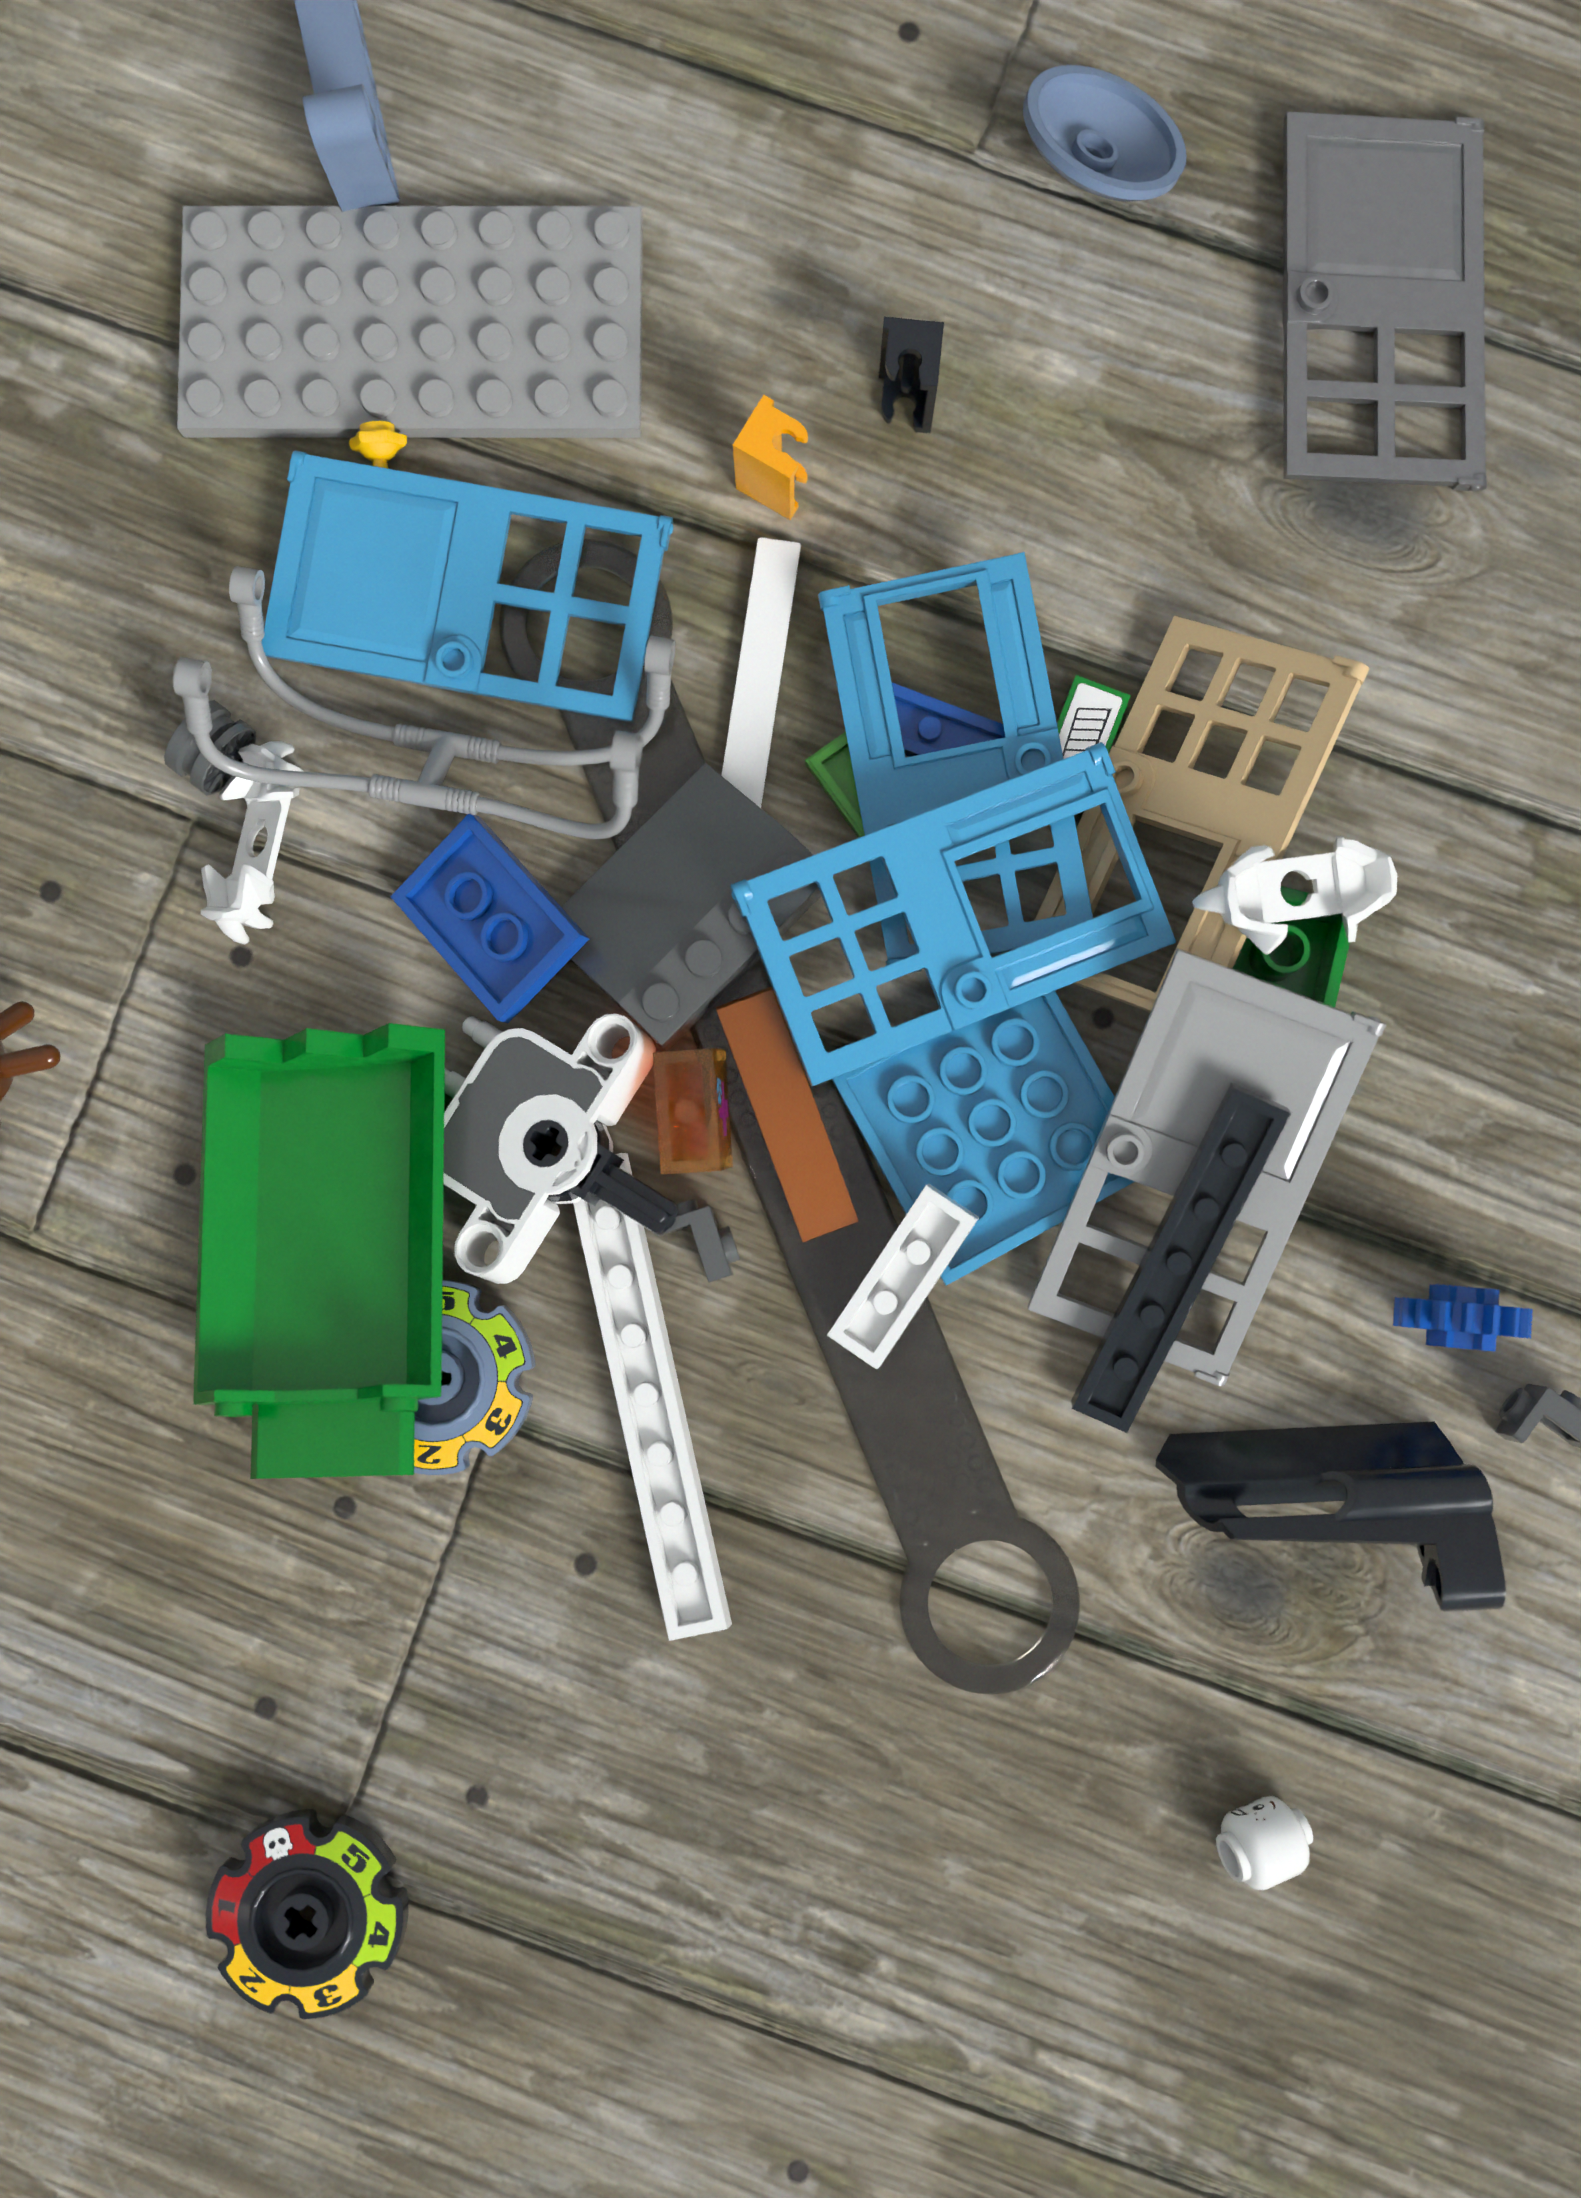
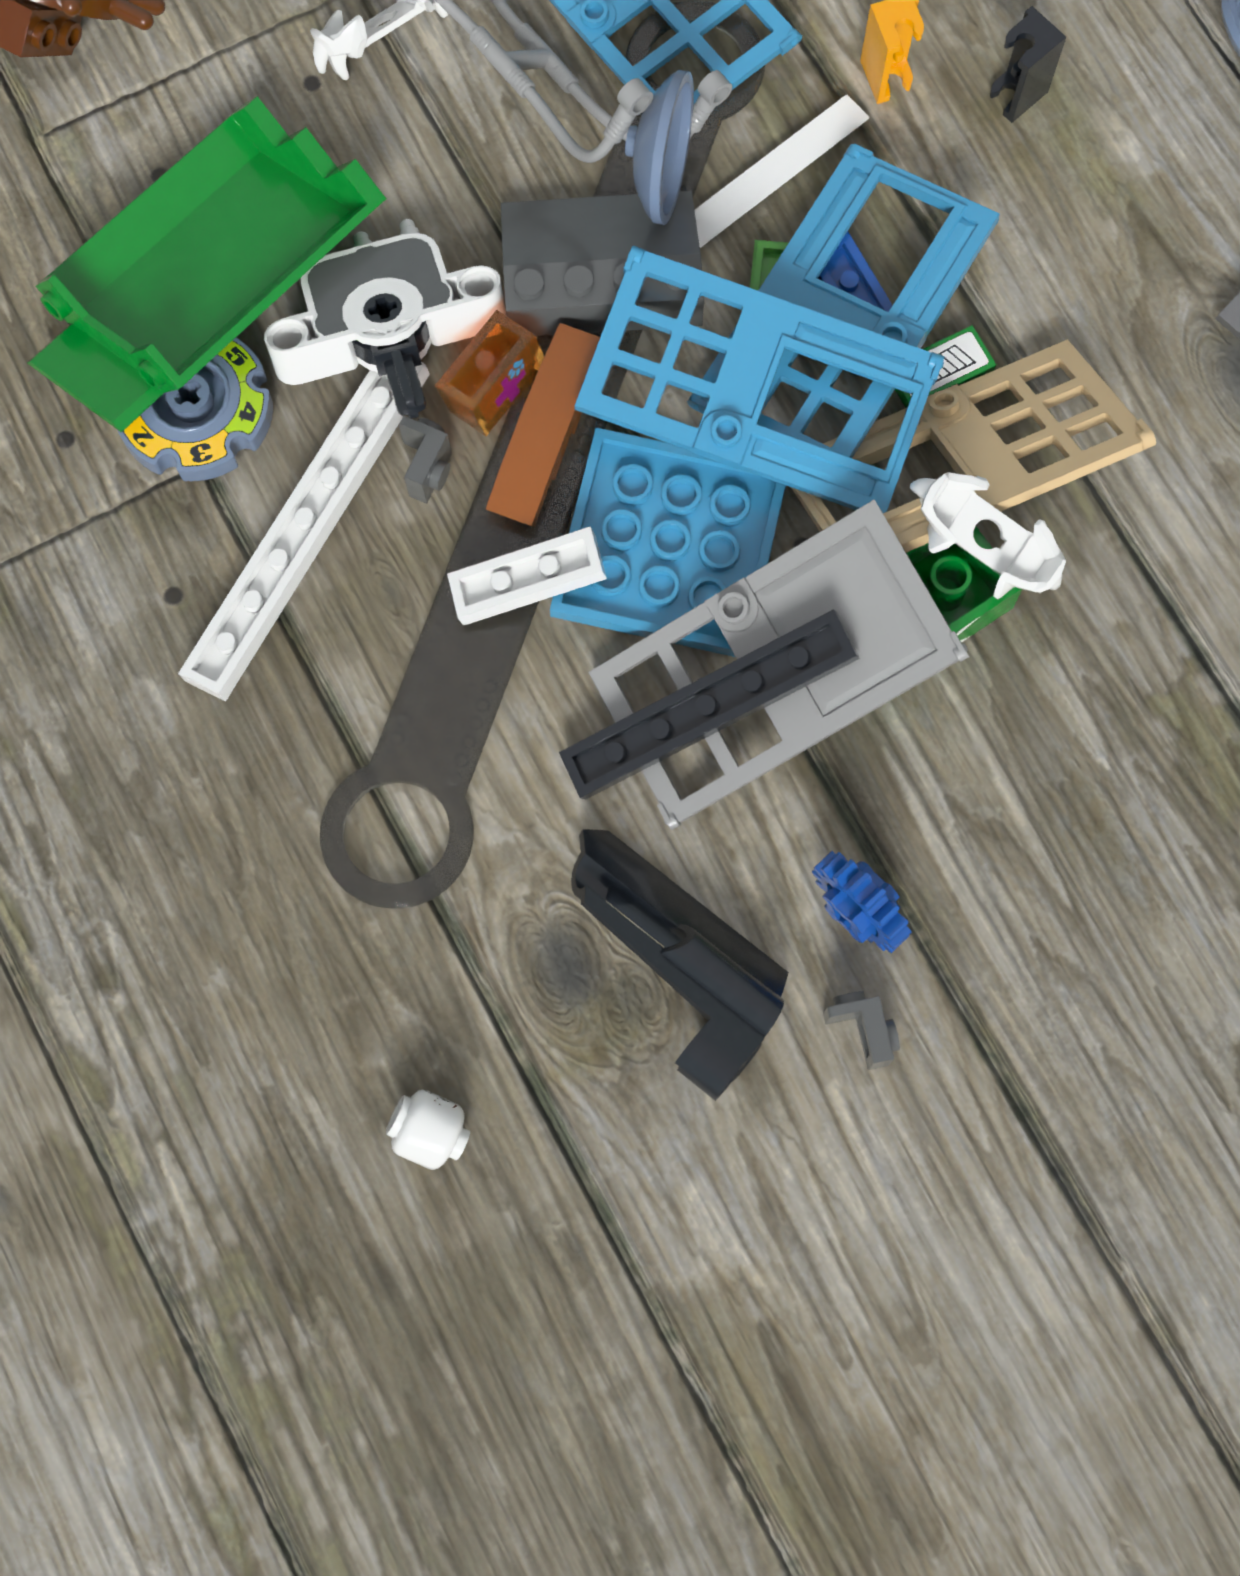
camera: 40 degrees right, 10 degrees down
blue plate [390,814,589,1024] -> none
none -> sand blue dish [625,70,694,225]

